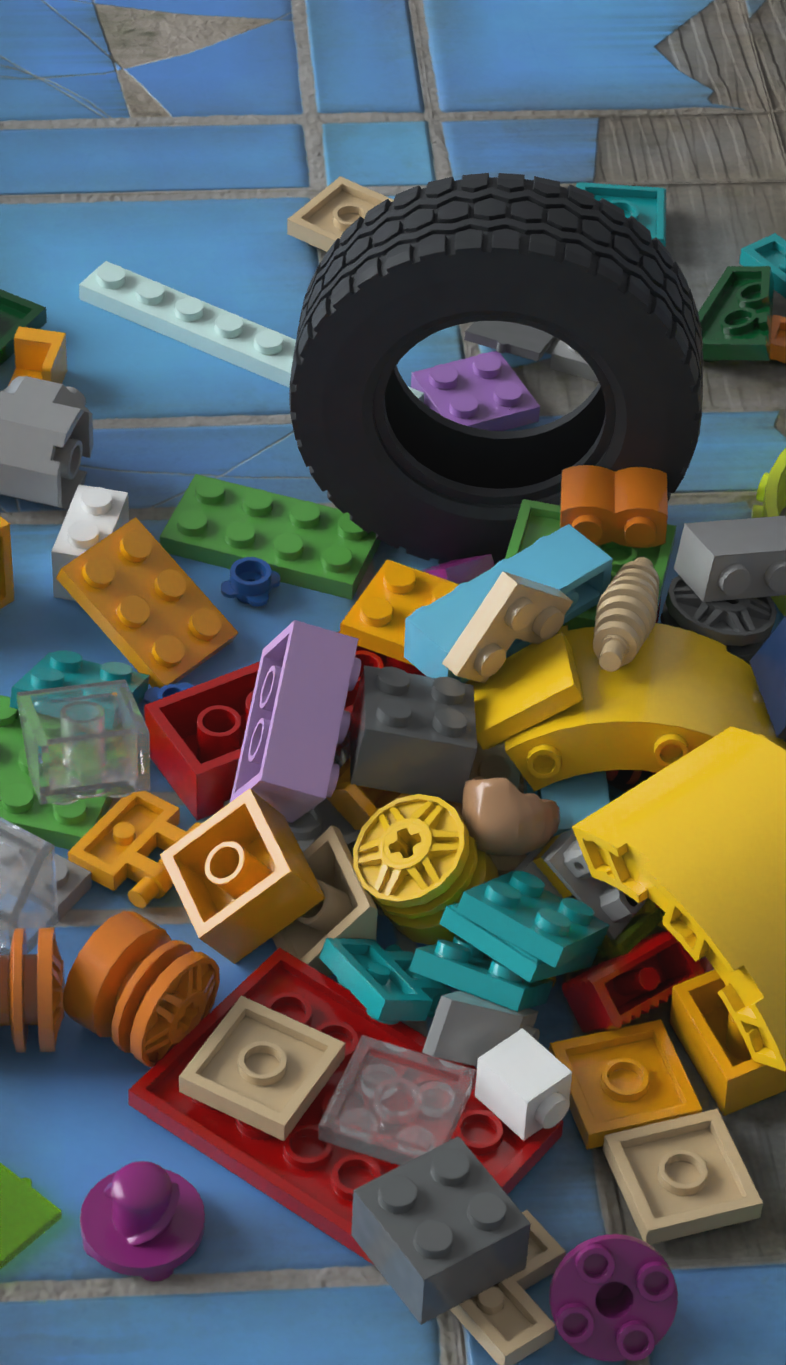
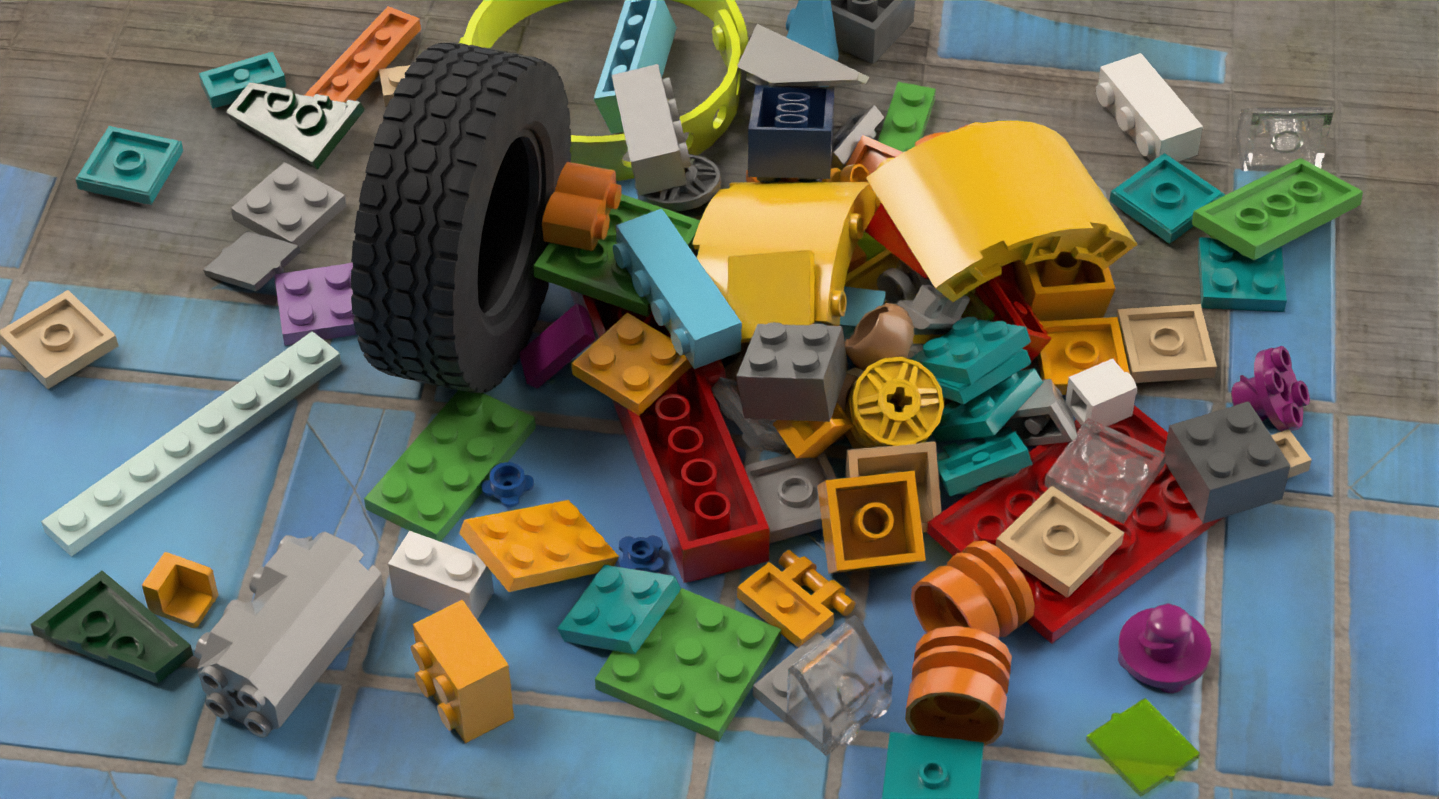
camera: 75 degrees left, 5 degrees up
clear slope [17,679,151,805] -> none
lavender brick [230,620,361,823] -> none
tan plate [442,571,574,684] -> none
tan piece [593,557,659,672] -> none

